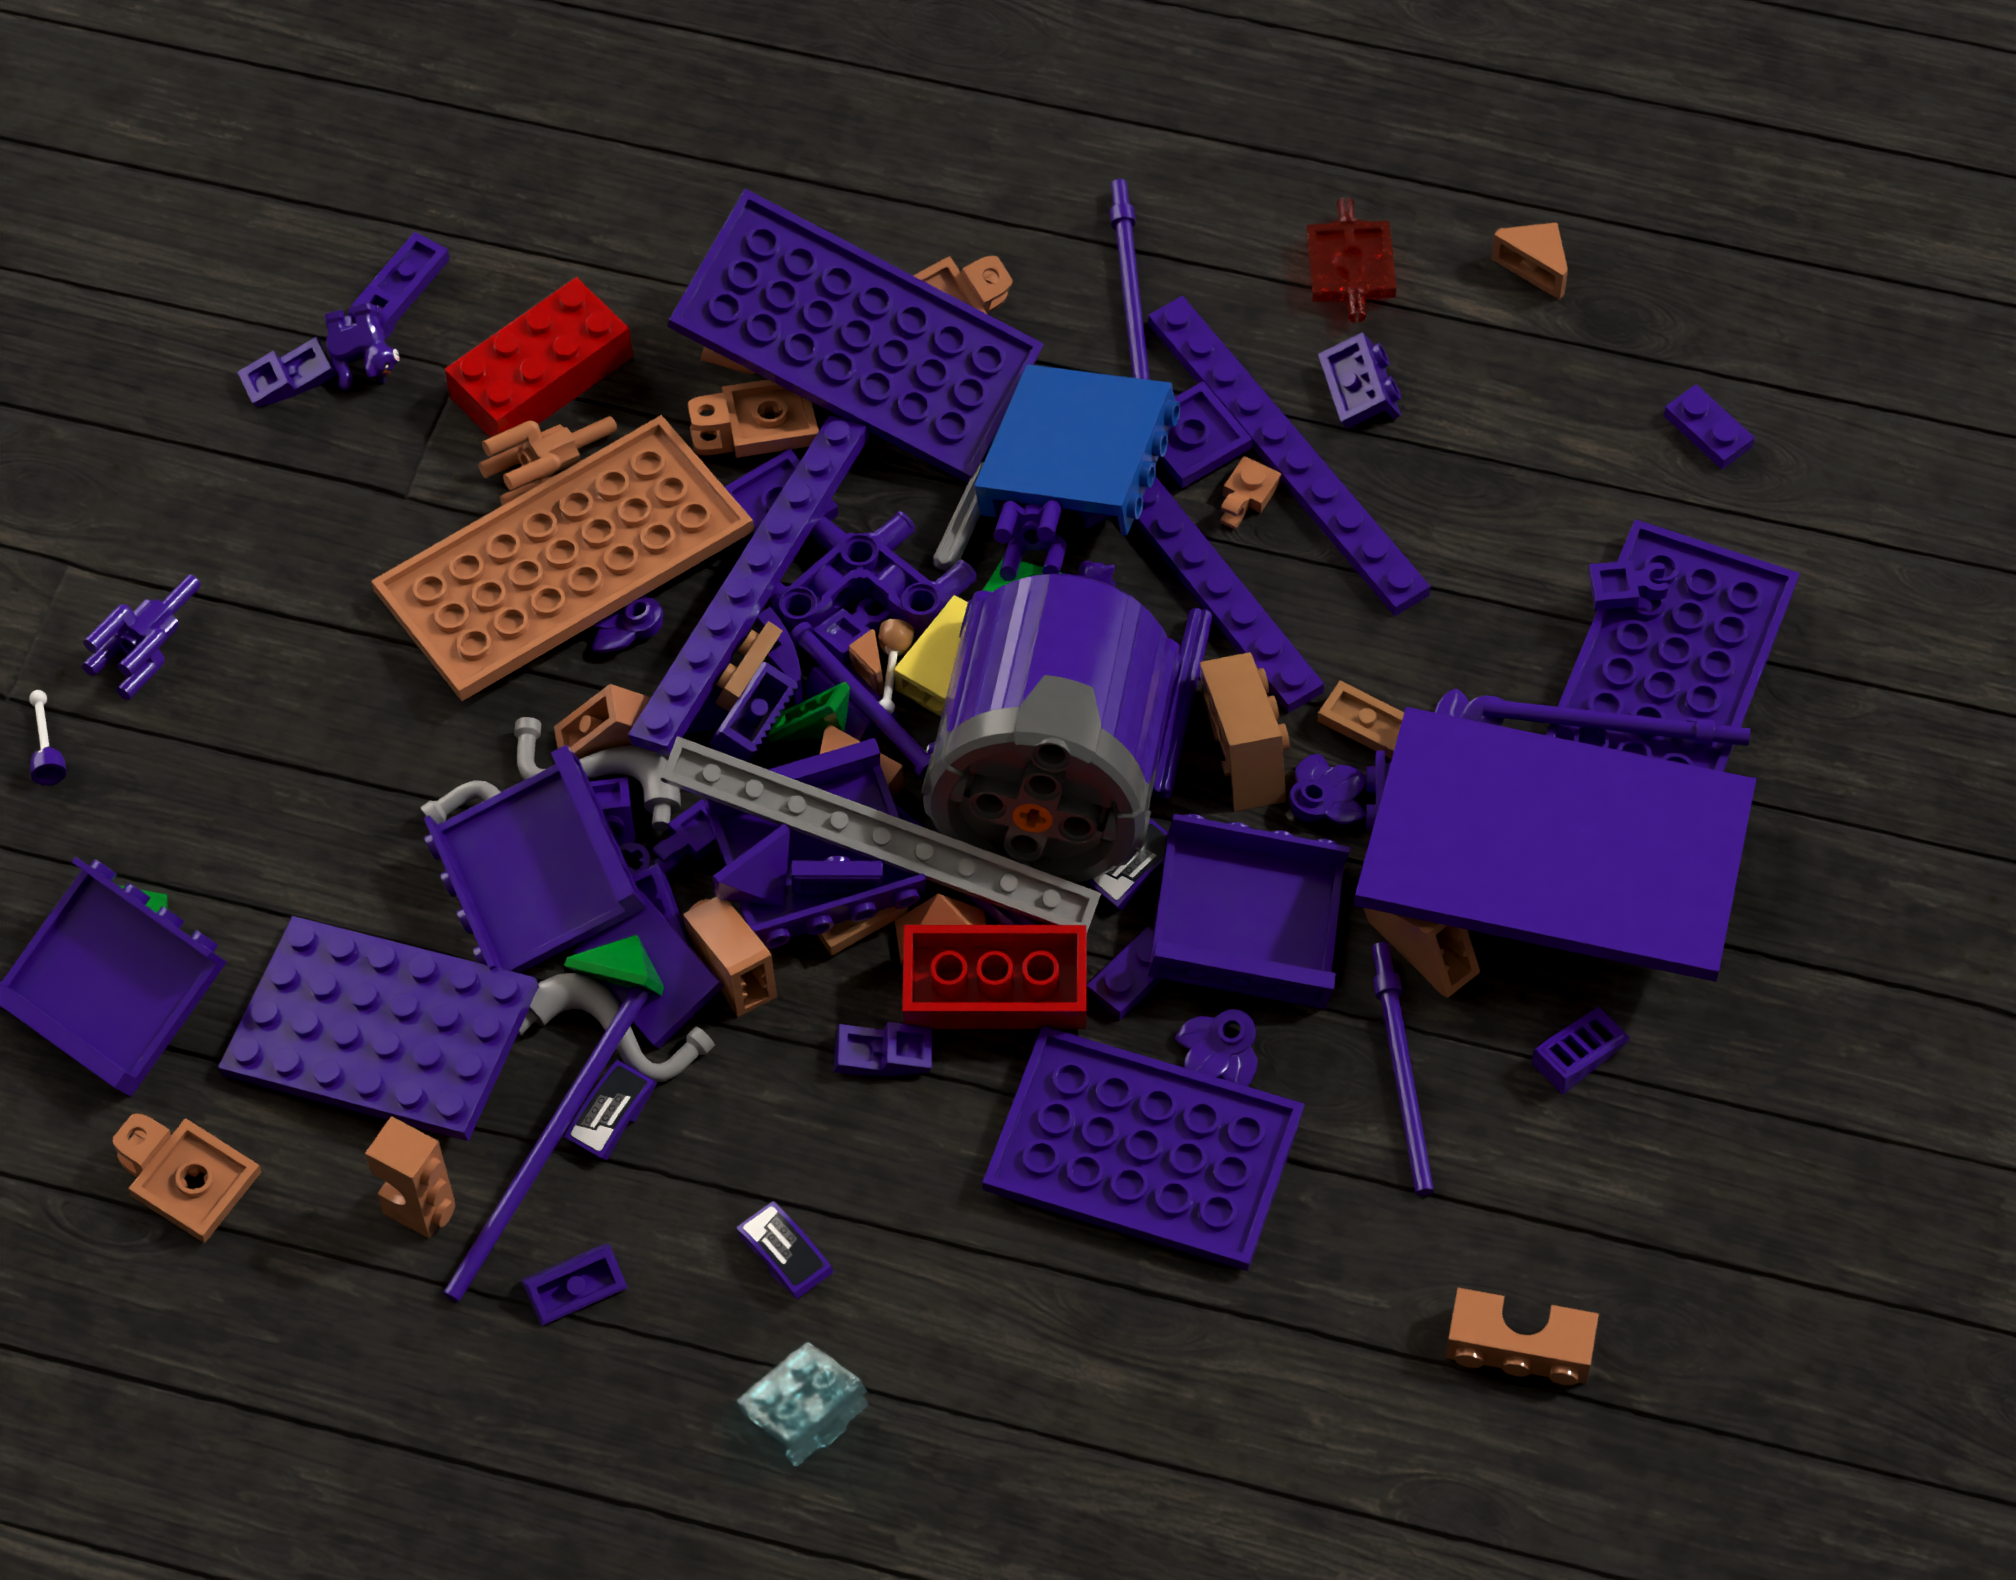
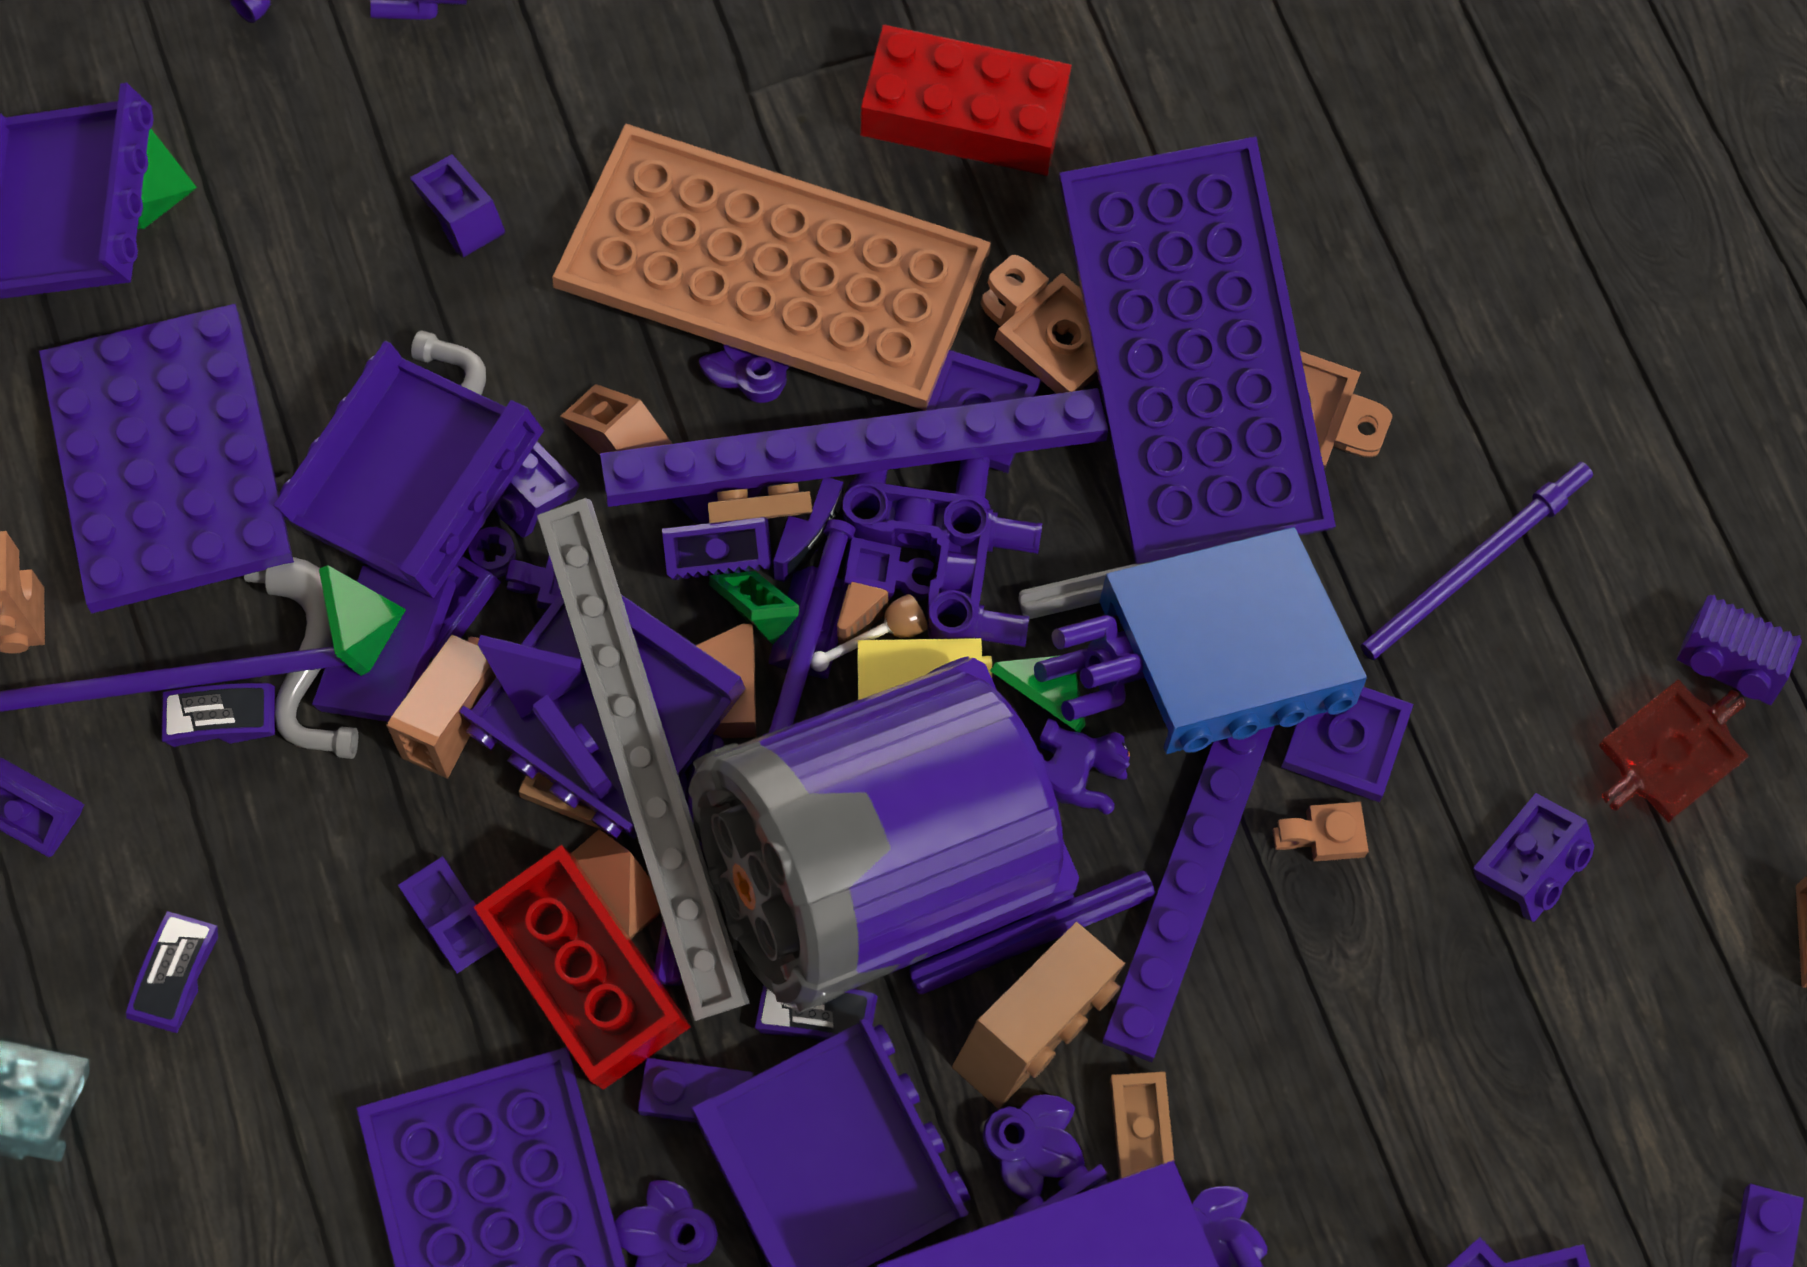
camera: 50 degrees right, 10 degrees up
nougat plant [479,416,617,506] -> none
light grey animal [514,717,681,830] -> none
dark purple plate [1148,296,1431,616] -> none
none -> dark purple plate [410,154,505,258]
none -> dark purple brick [1676,595,1802,706]

